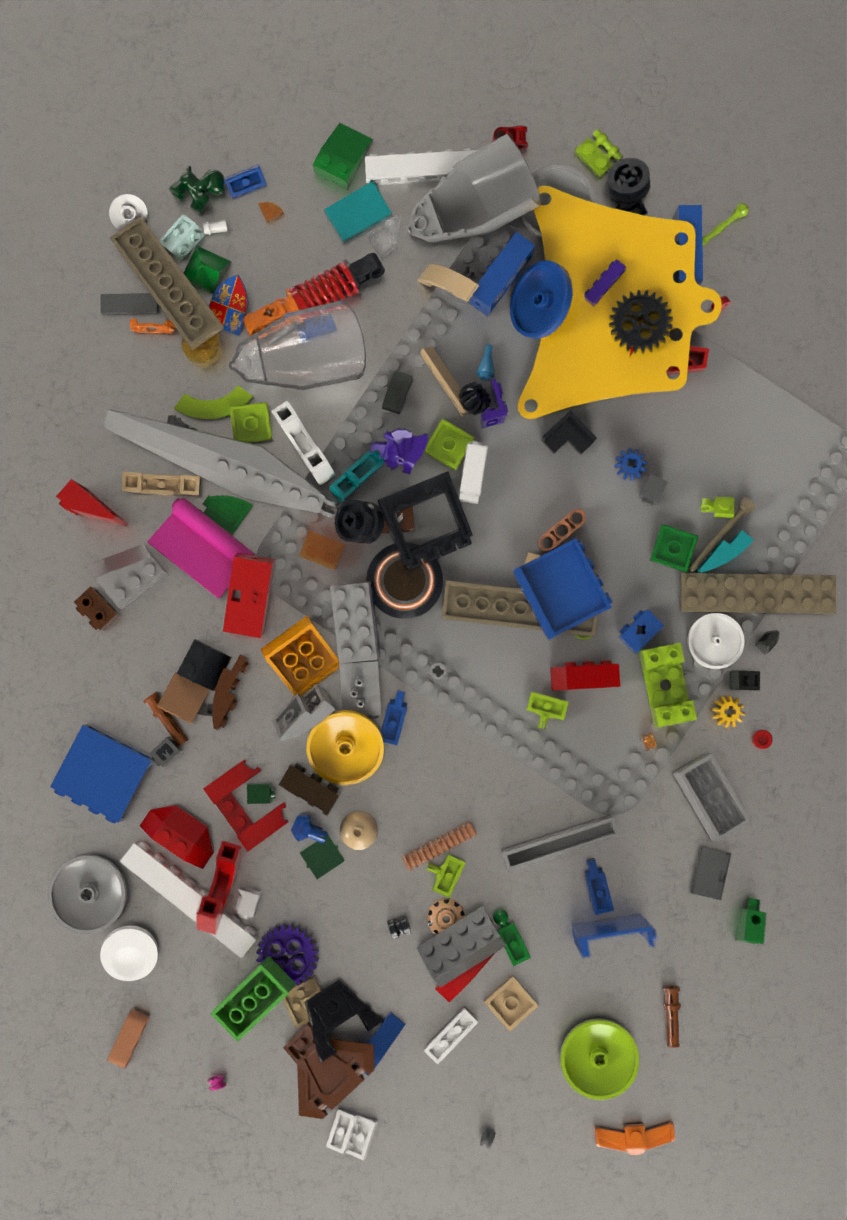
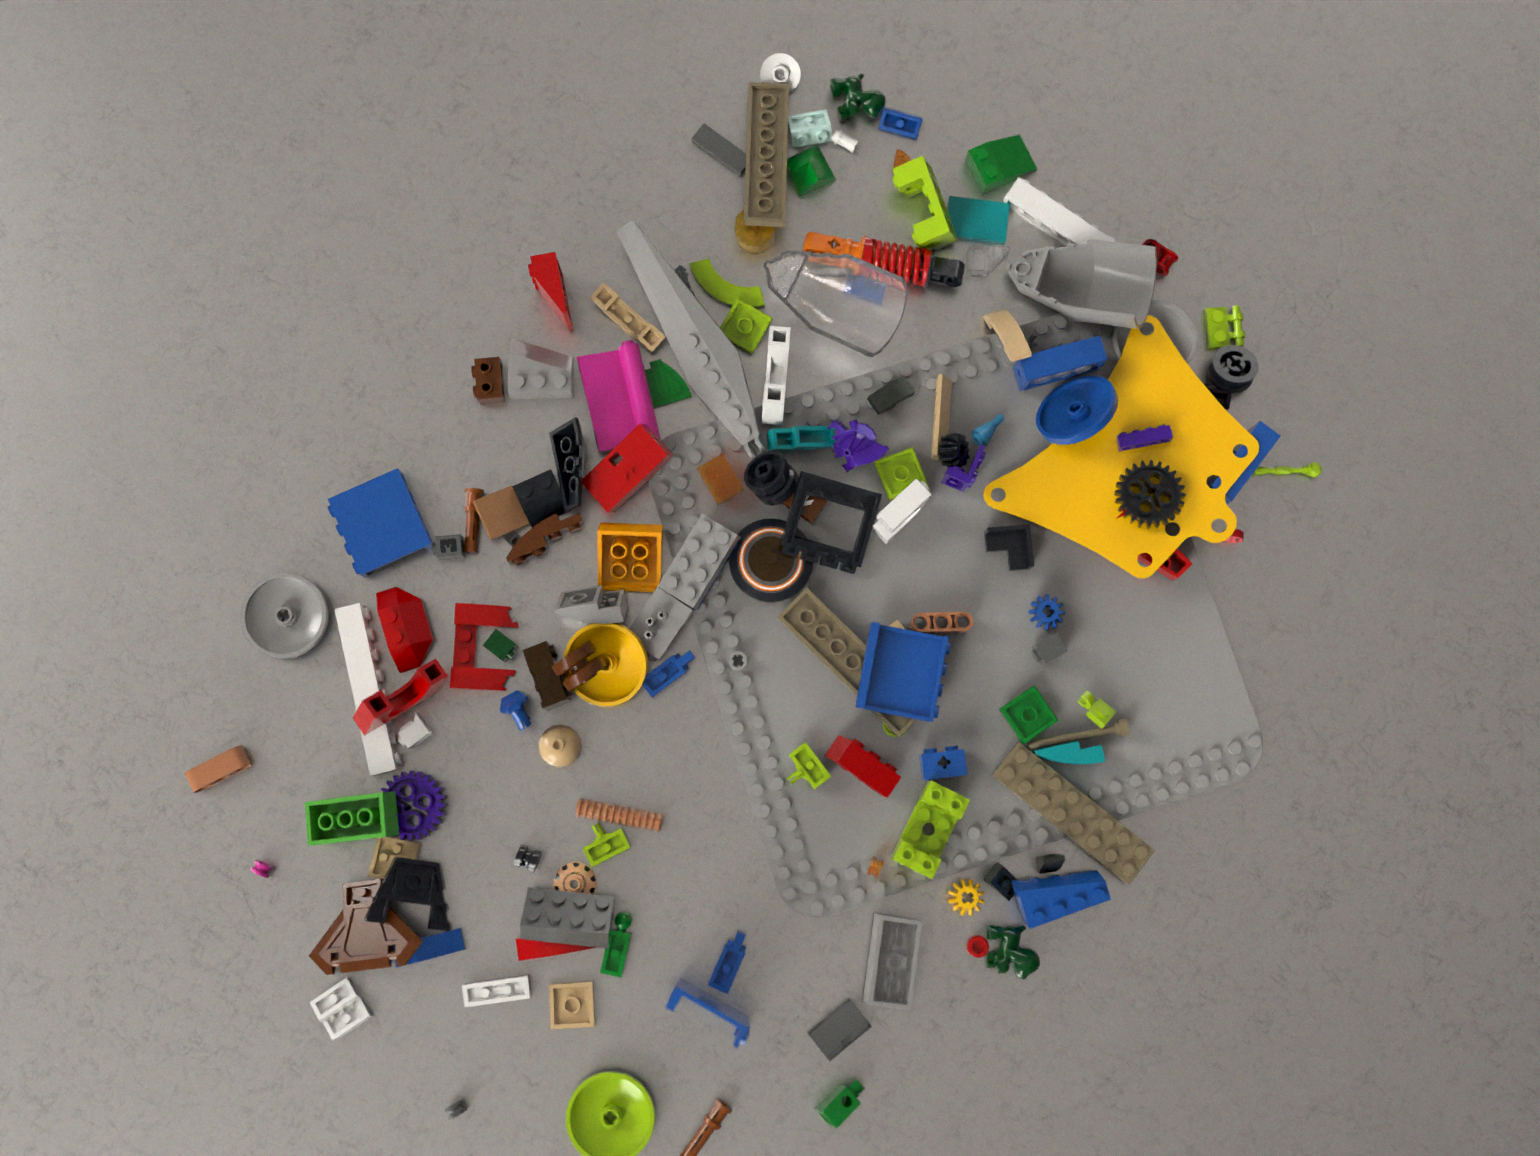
camera: 25 degrees right, 5 degrees down
white piece [100,926,158,981] -> none
orange piece [130,318,175,334] -> none
shield [209,275,248,336] -> none
clear green piece [300,834,345,879] -> none
light grey brick [501,815,620,872] -> none
white piece [687,613,744,669] -> none
none -> black wedge [549,417,585,512]
none -> reddish brown wheel [552,640,608,692]
none -> lime plate [892,155,958,250]
none -> dark green animal [986,925,1040,980]
none -> blue wedge [1011,870,1111,929]

